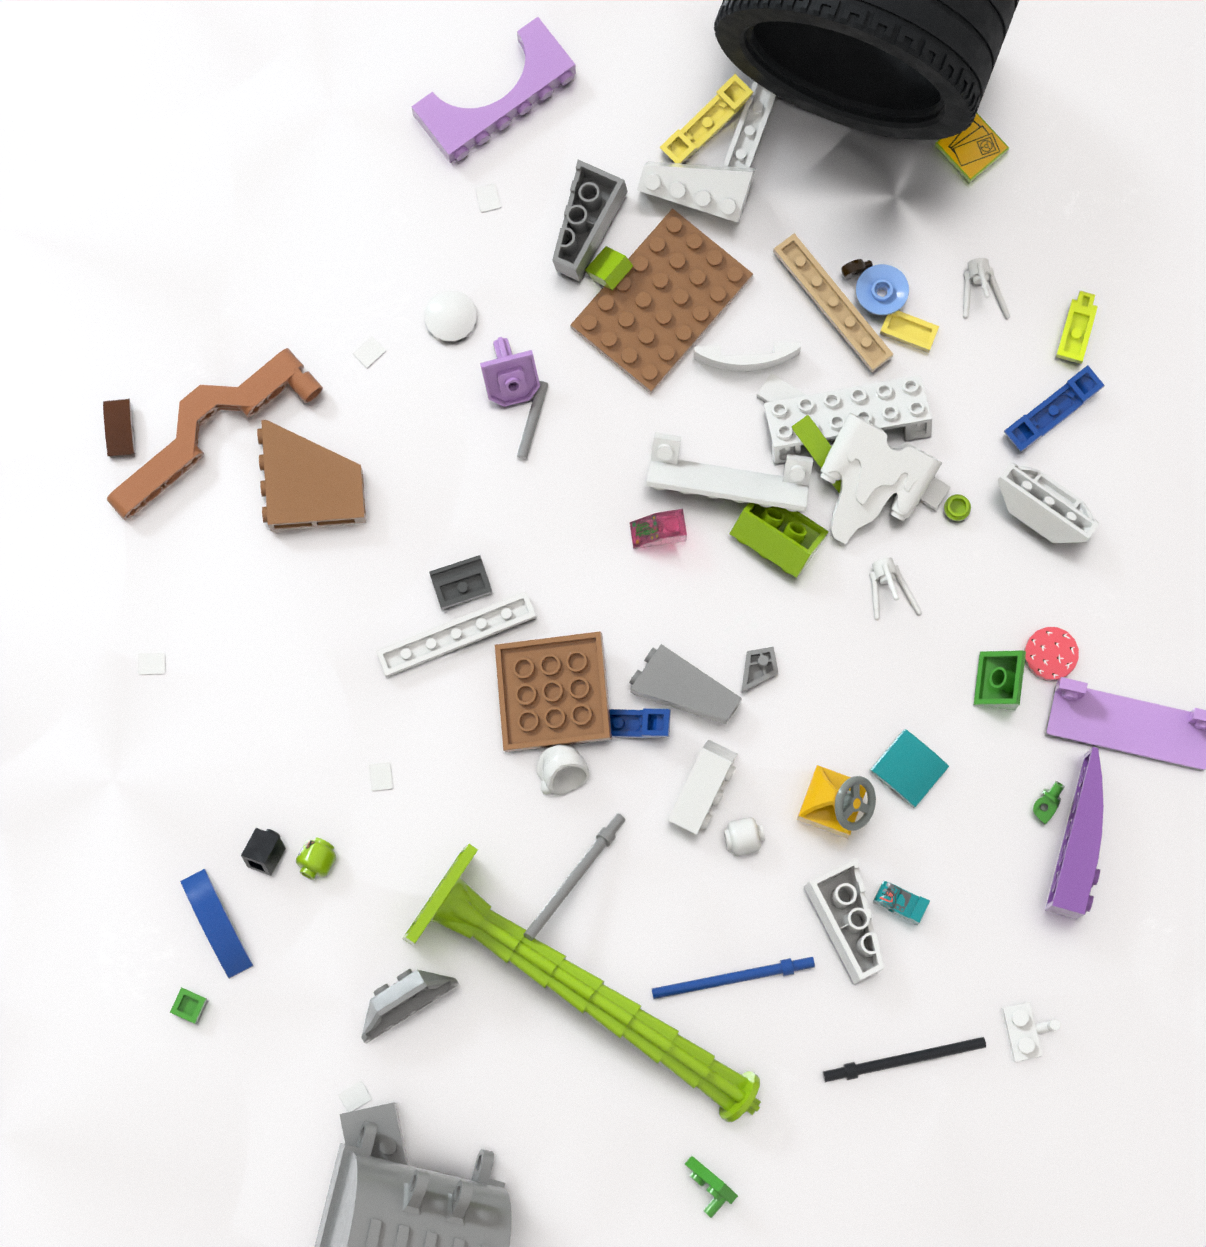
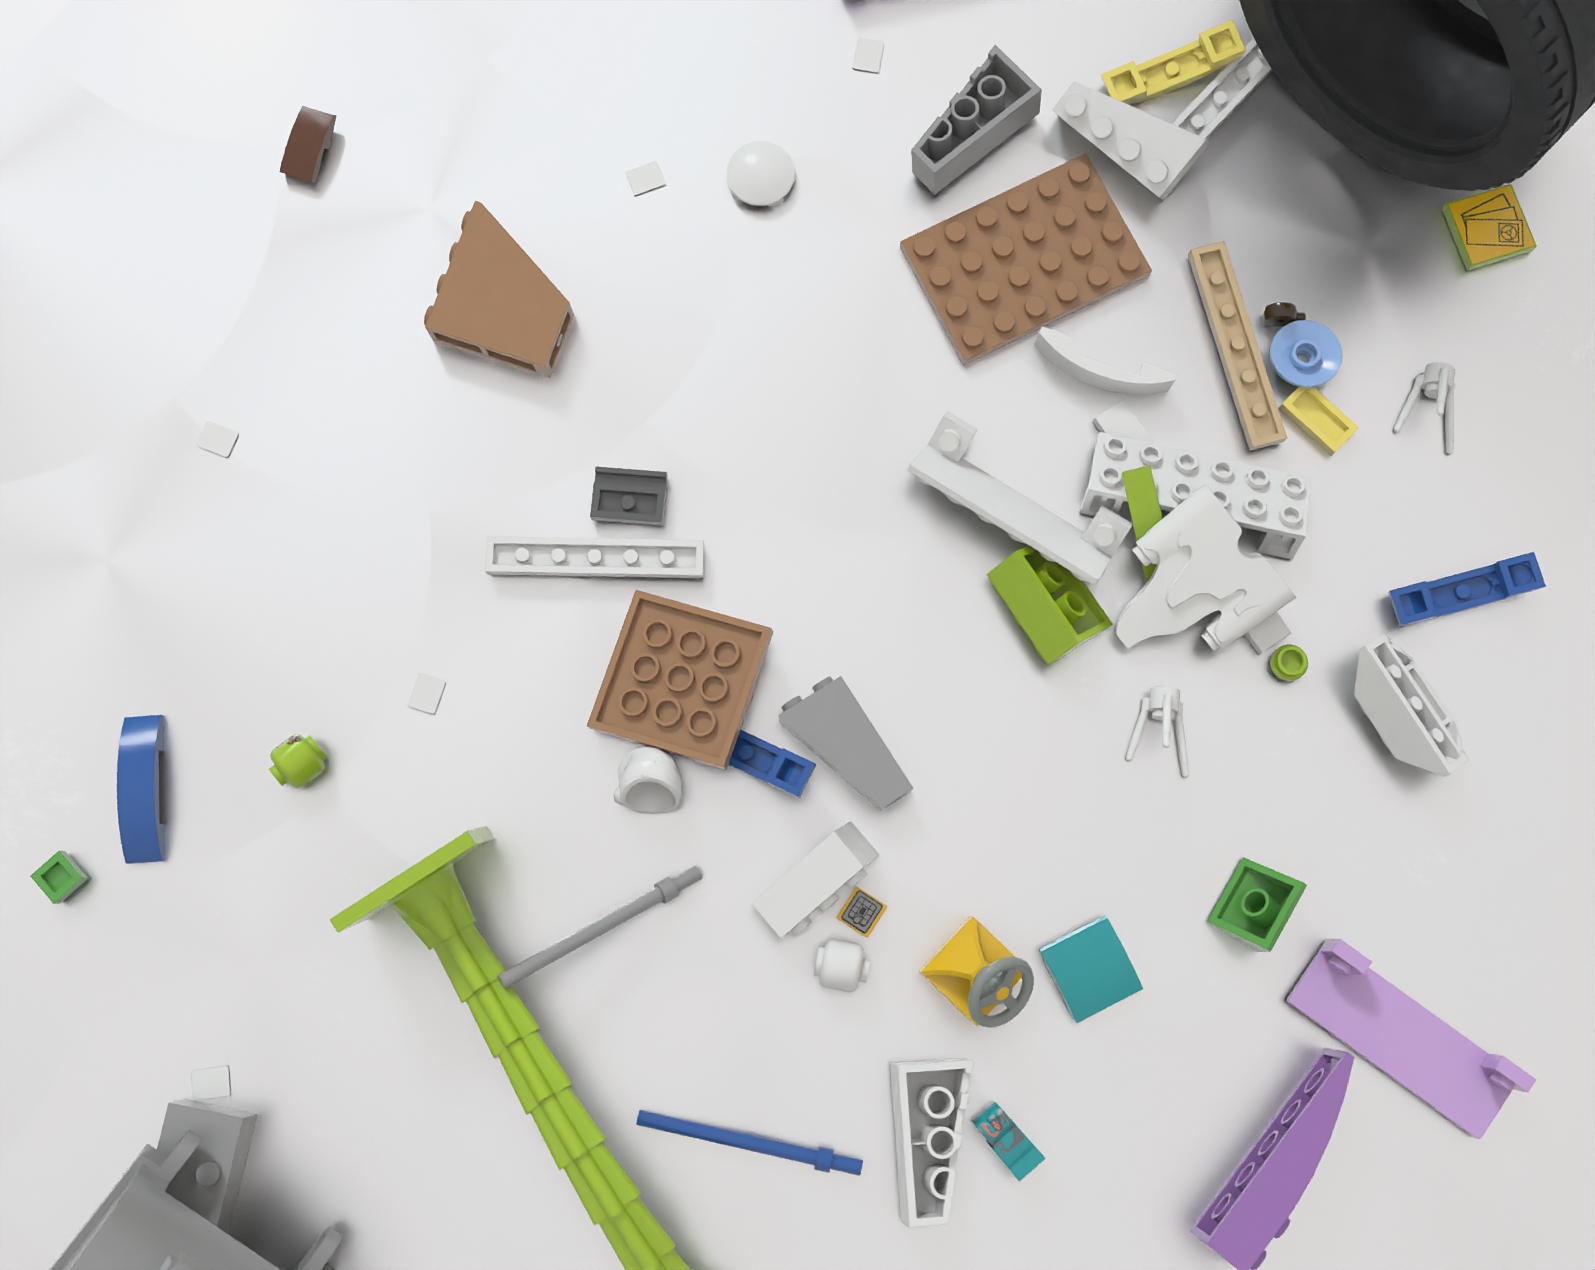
camera: 25 degrees right, 0 degrees up
nougat beam [107,348,323,520] -> none
black brick [241,828,286,876] -> none
light grey wedge [361,969,459,1044] -> none
lavender piece [480,337,540,407] -> none
light grey bar [517,381,548,459] -> none
lime piece [585,246,633,290] -> none
clear pink slope [629,509,687,549] -> none
light grey piece [741,646,778,692] -> none
coral tile [1024,627,1079,681] -> none
bright green piece [1033,781,1065,824] -> none
neon yellow hinge [1056,291,1098,364] -> none
none -> tile [836,886,887,938]

